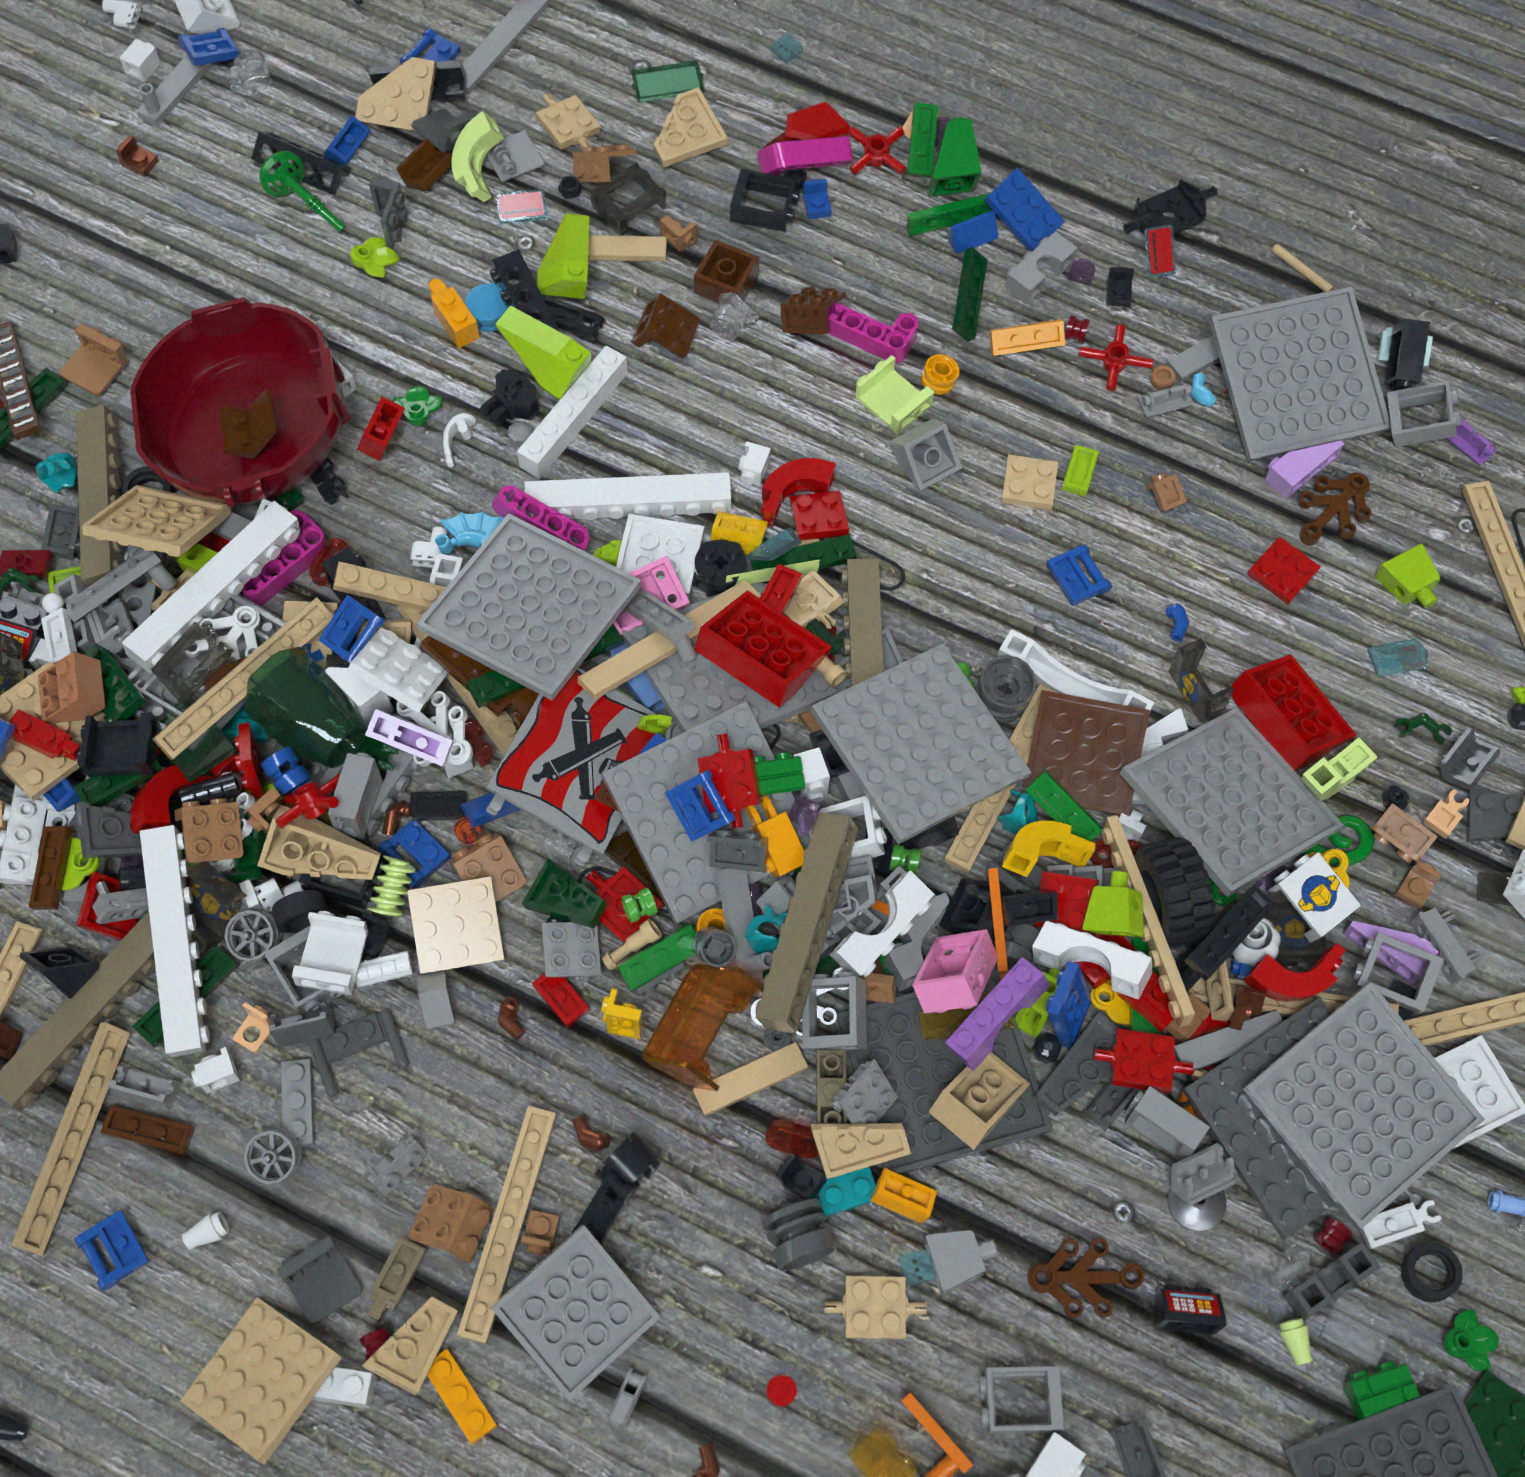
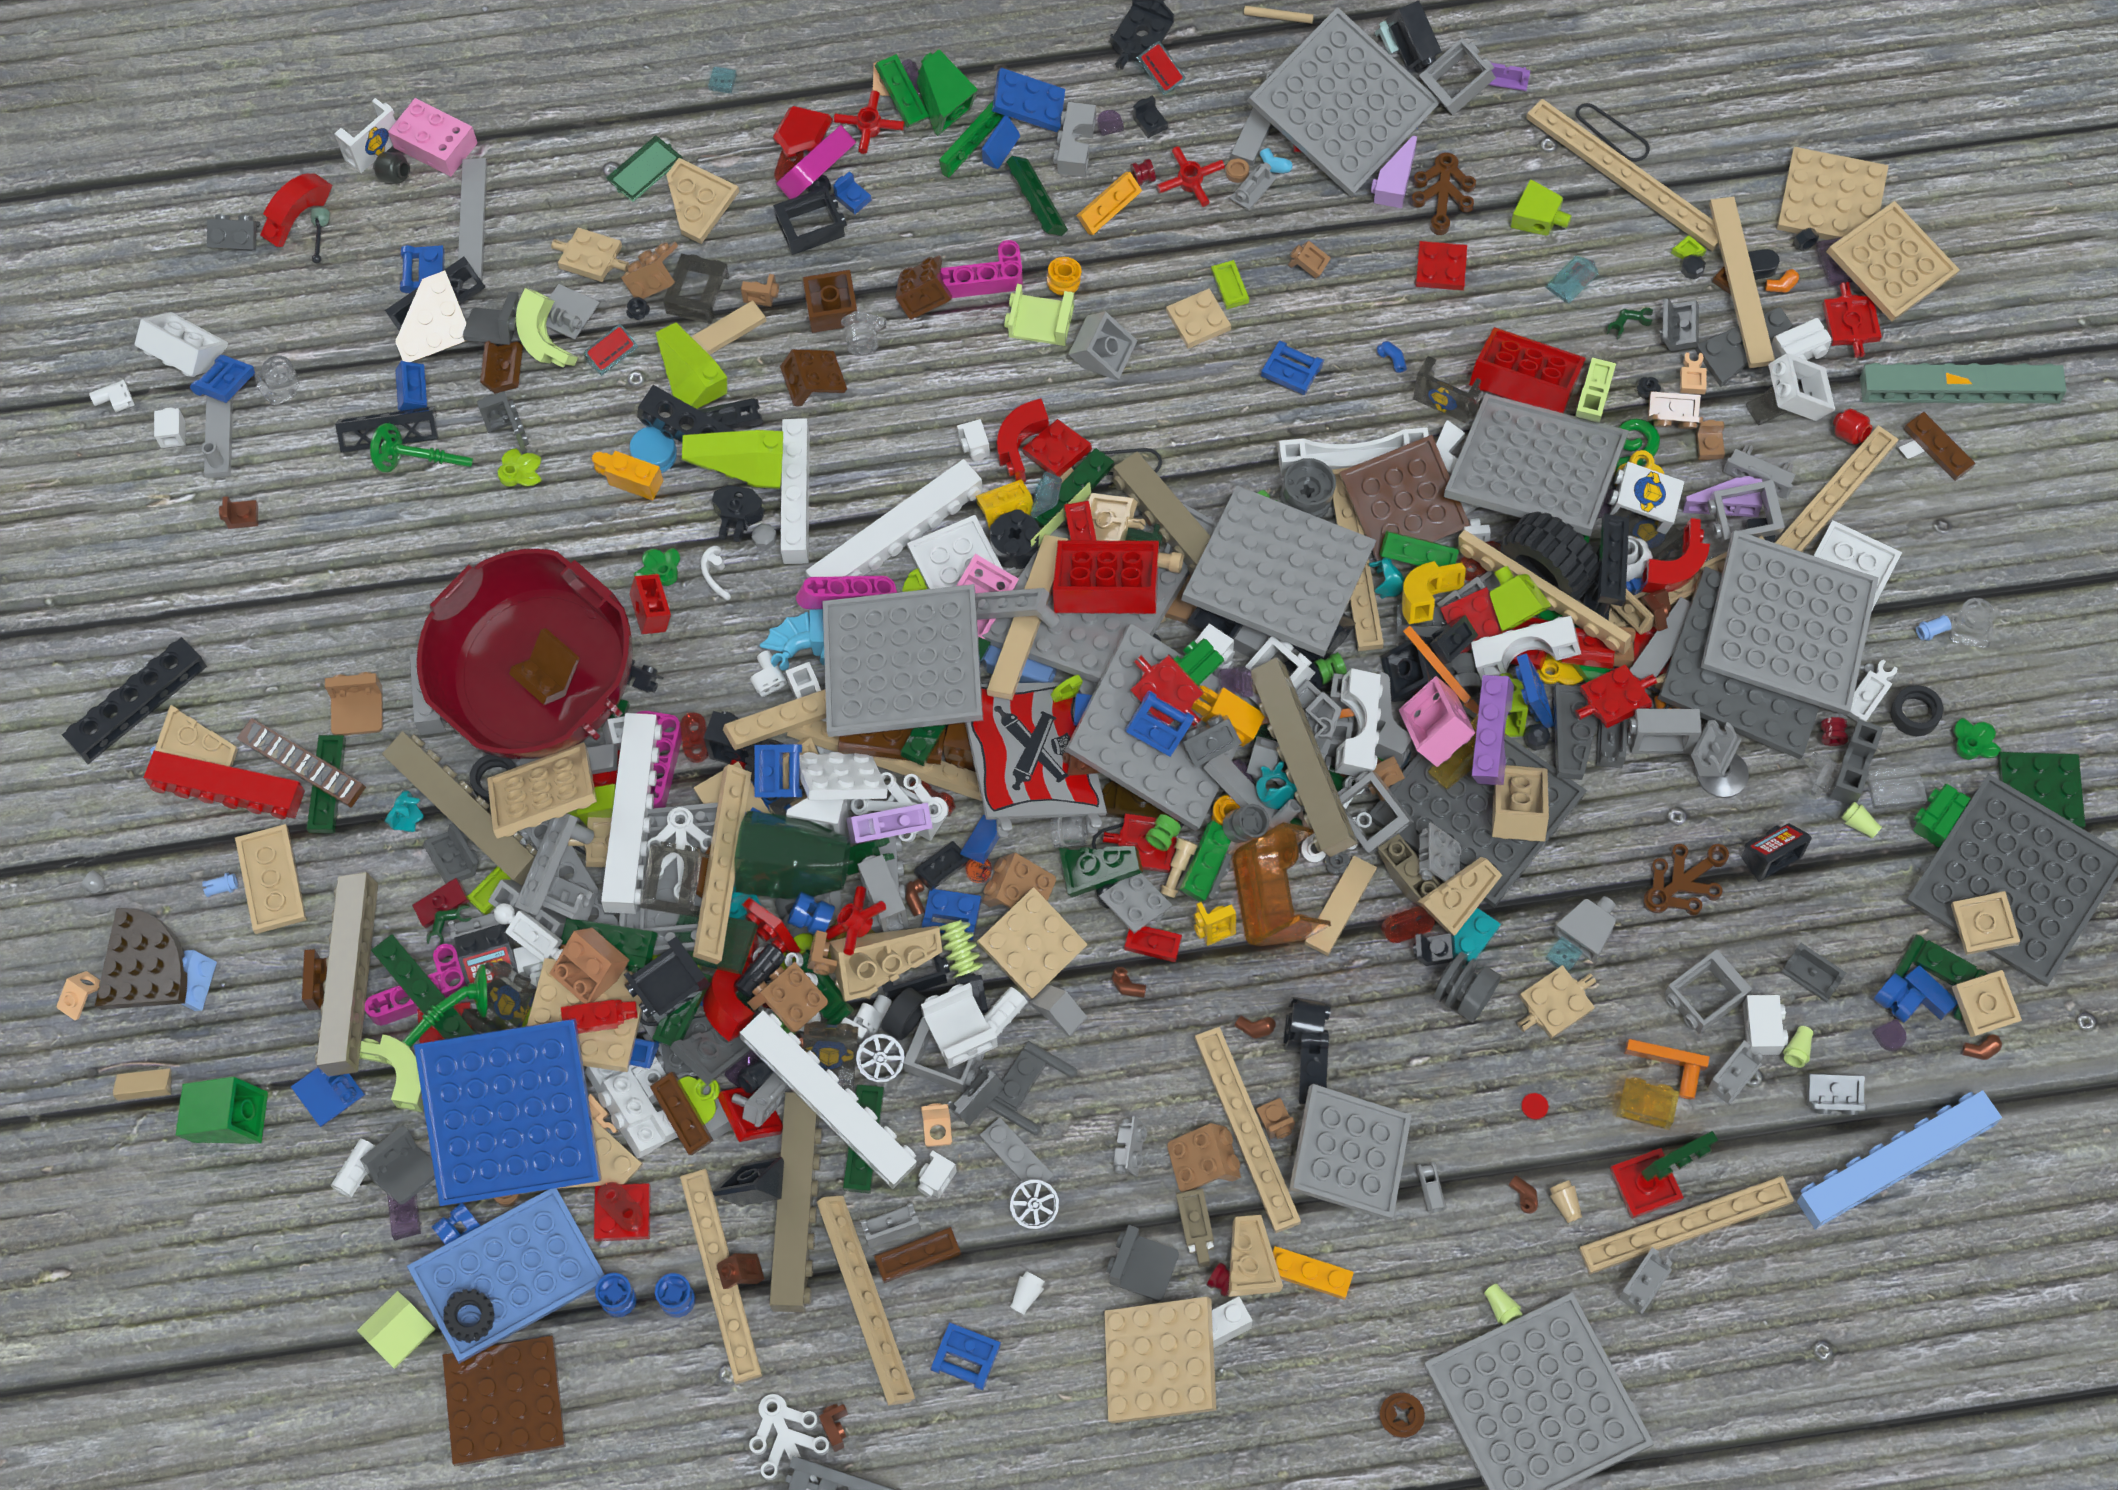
camera: 30 degrees left, 0 degrees up
light orange slope [871,1167,937,1223] -> none

